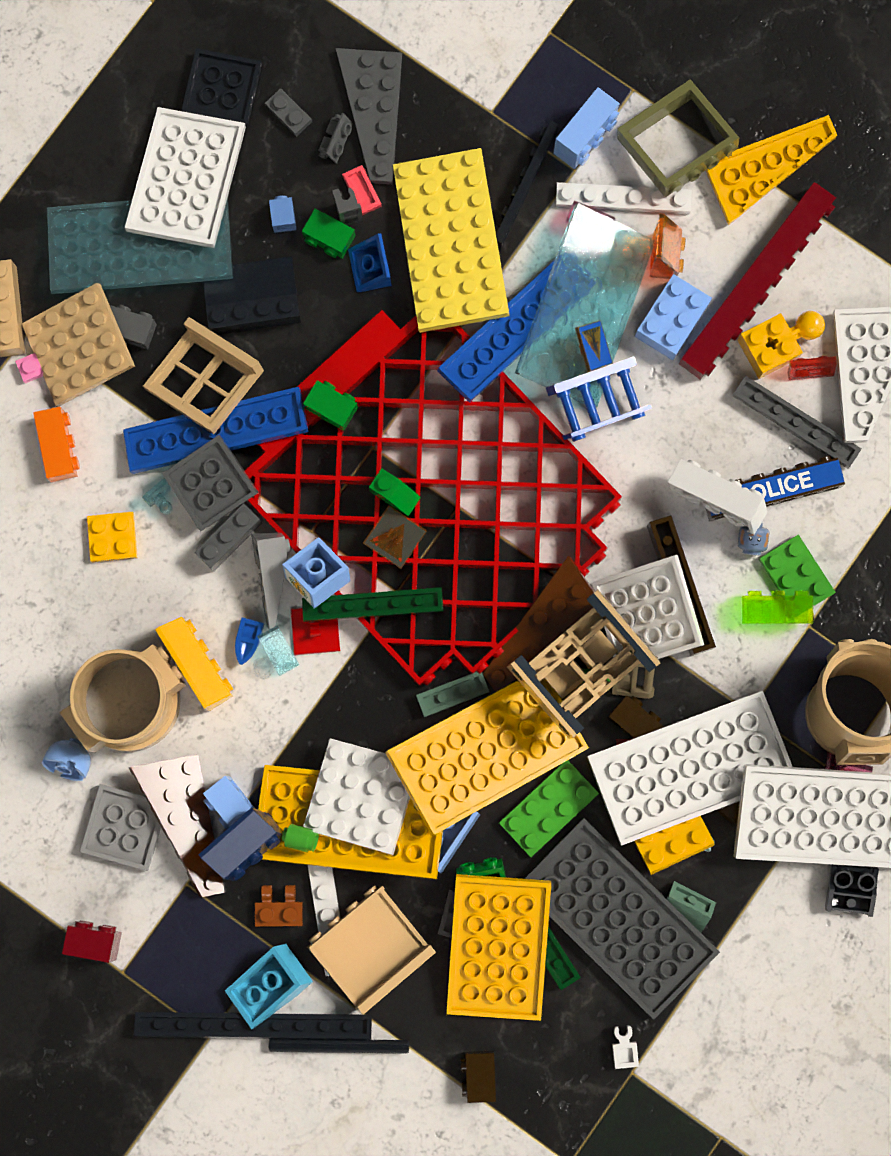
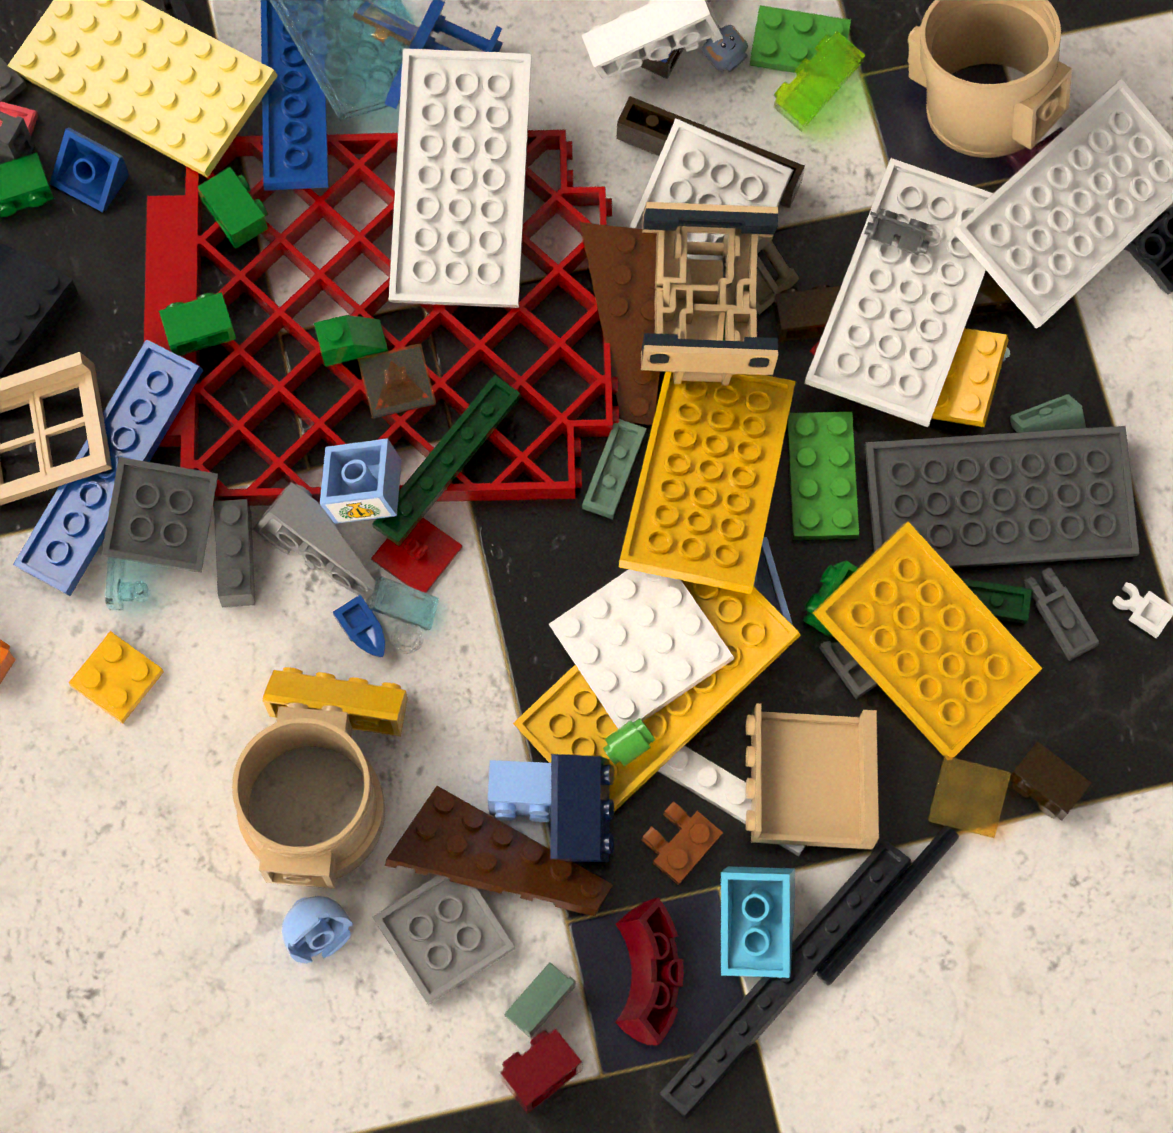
camera: 50 degrees left, 10 degrees down
none -> green brick [197,167,268,249]
none -> white plate [389,49,532,308]
none -> sand green panel [504,962,576,1038]
none -> dark red brick [615,897,684,1045]
none -> dark grey hinge [864,208,933,255]
none -> clear yellow plate [928,755,1011,838]
none -> dark grey hinge [1024,568,1099,661]

